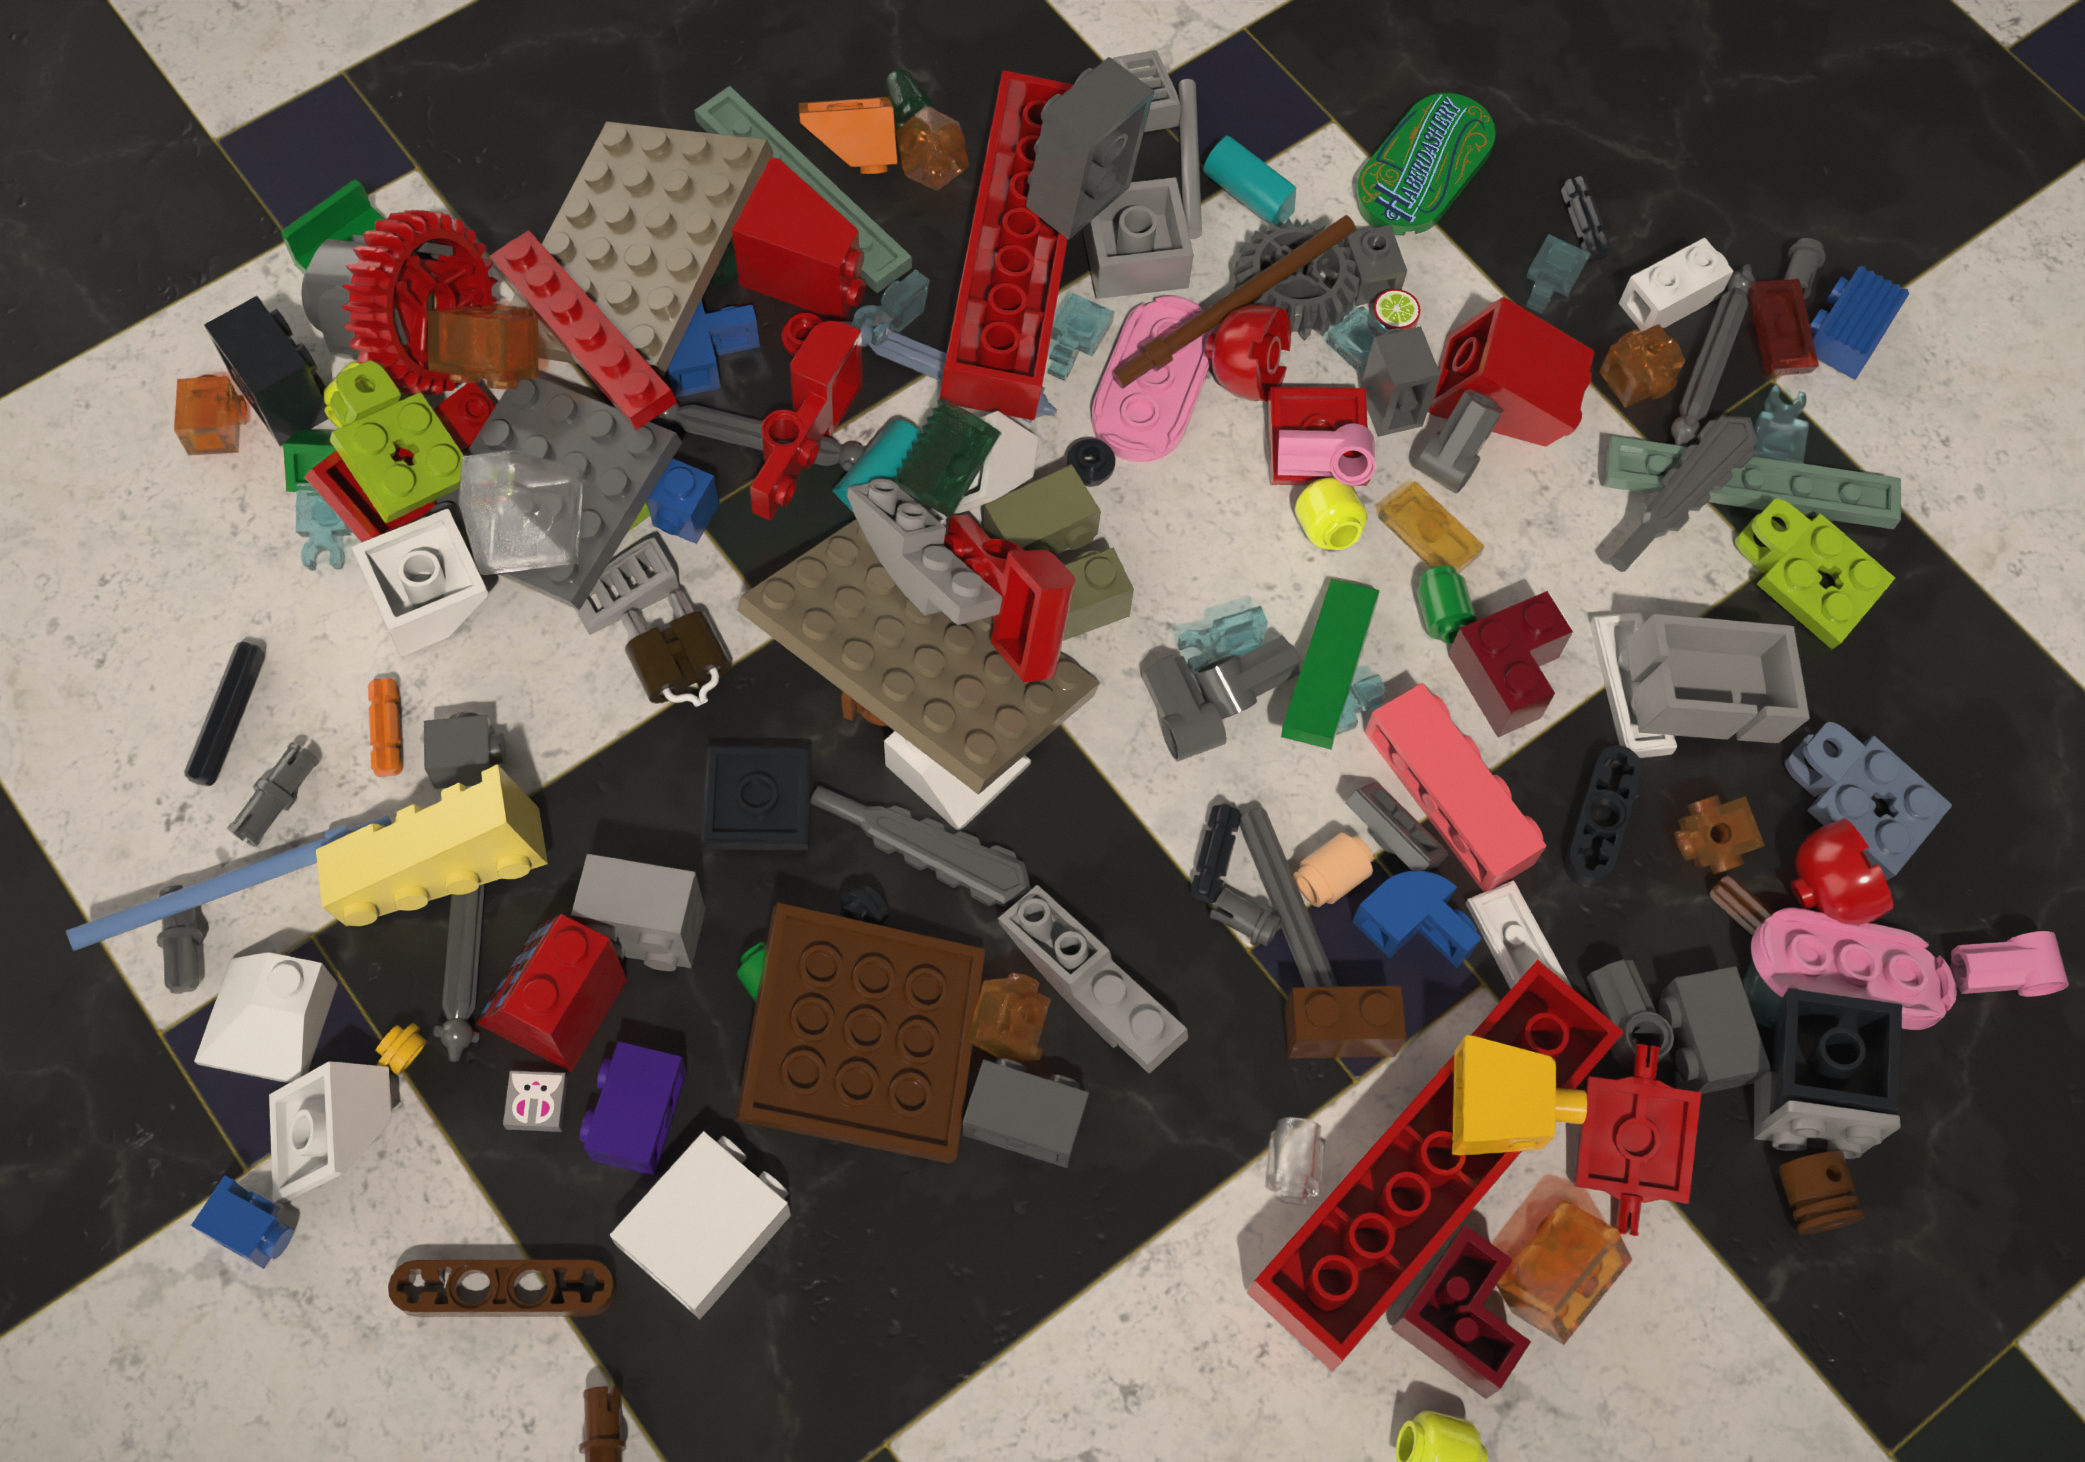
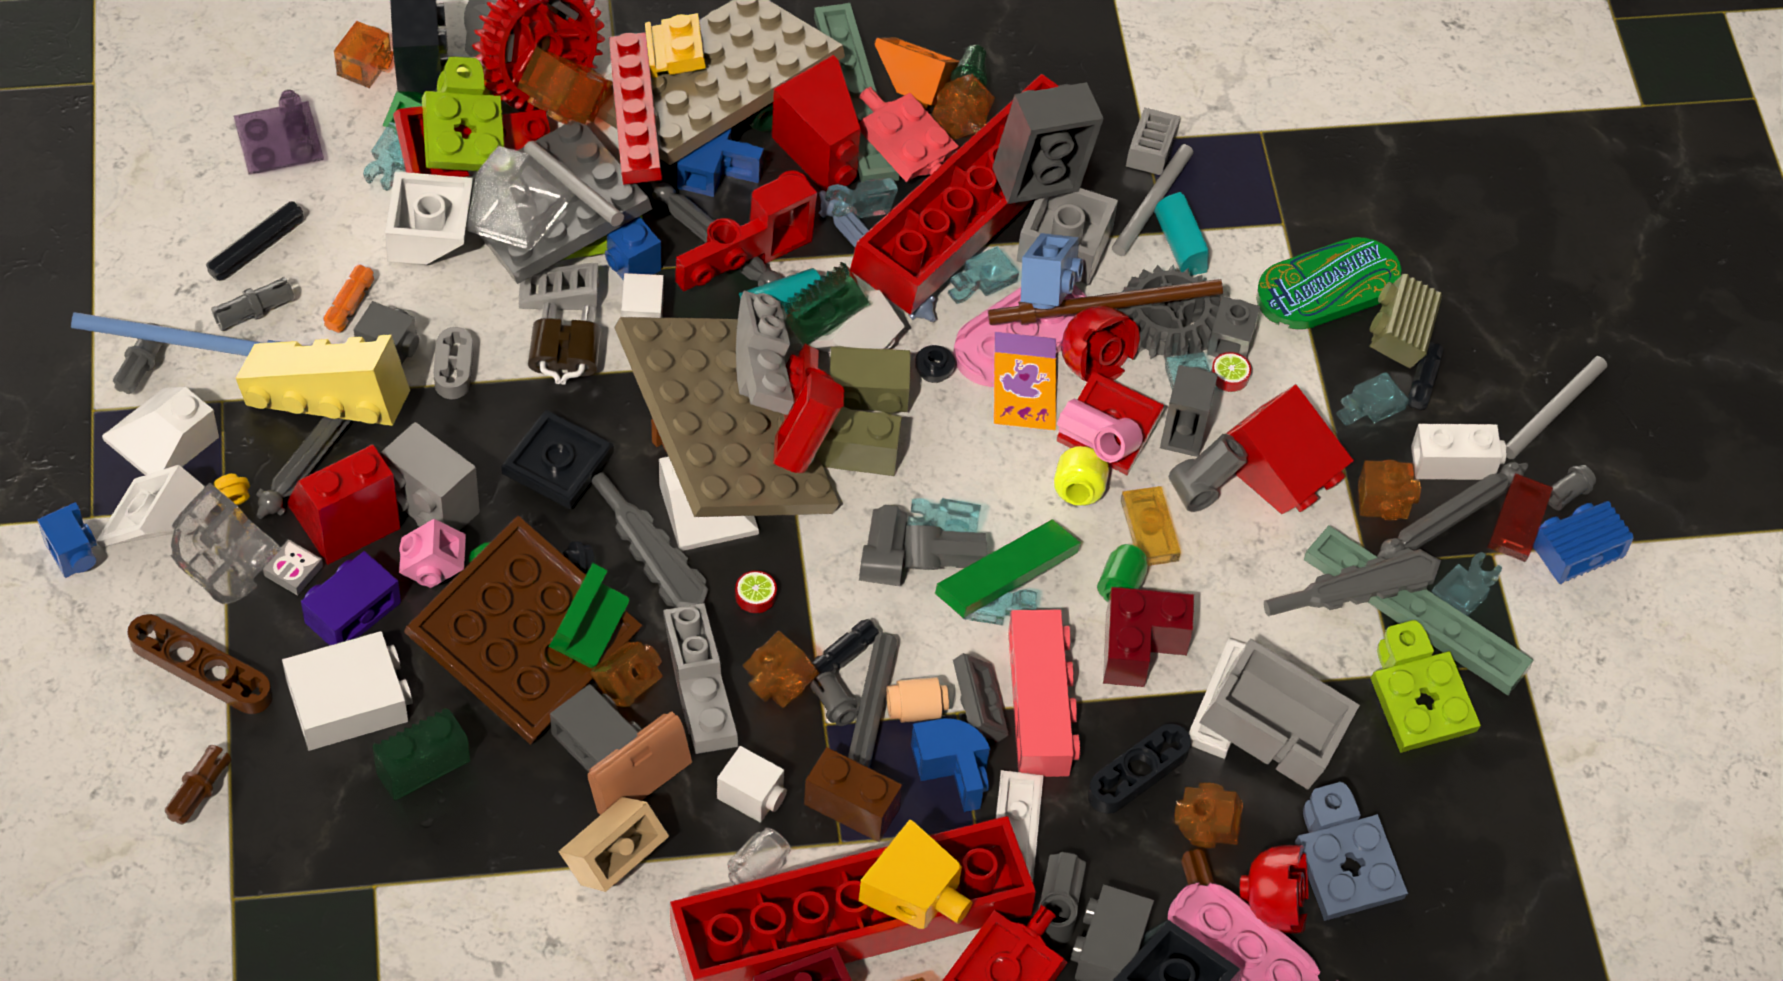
camera: 30 degrees right, 10 degrees down
none -> clear brick [170,483,281,604]
none -> clear purple hinge [233,90,324,175]
none -> clear green brick [373,708,471,800]
none -> bright pink brick [399,519,466,588]
none -> light grey beam [433,327,474,399]
none -> light grey bar [524,141,624,226]
none -> green panel [549,563,629,668]
none -> tan brick [558,797,669,892]
none -> nougat piece [588,712,692,815]
none -> white brick [621,273,664,318]
none -> yellow plate [645,13,706,78]
none -> white brick [717,746,787,823]
none -> tile [735,571,777,613]
none -> clear orange brick [742,630,819,708]
none -> coral plate [859,86,959,182]
none -> sticker [994,332,1056,431]
none -> medium blue brick [1020,233,1083,309]
none -> olive brick [1370,274,1442,368]
none -> light grey bar [1506,356,1607,459]

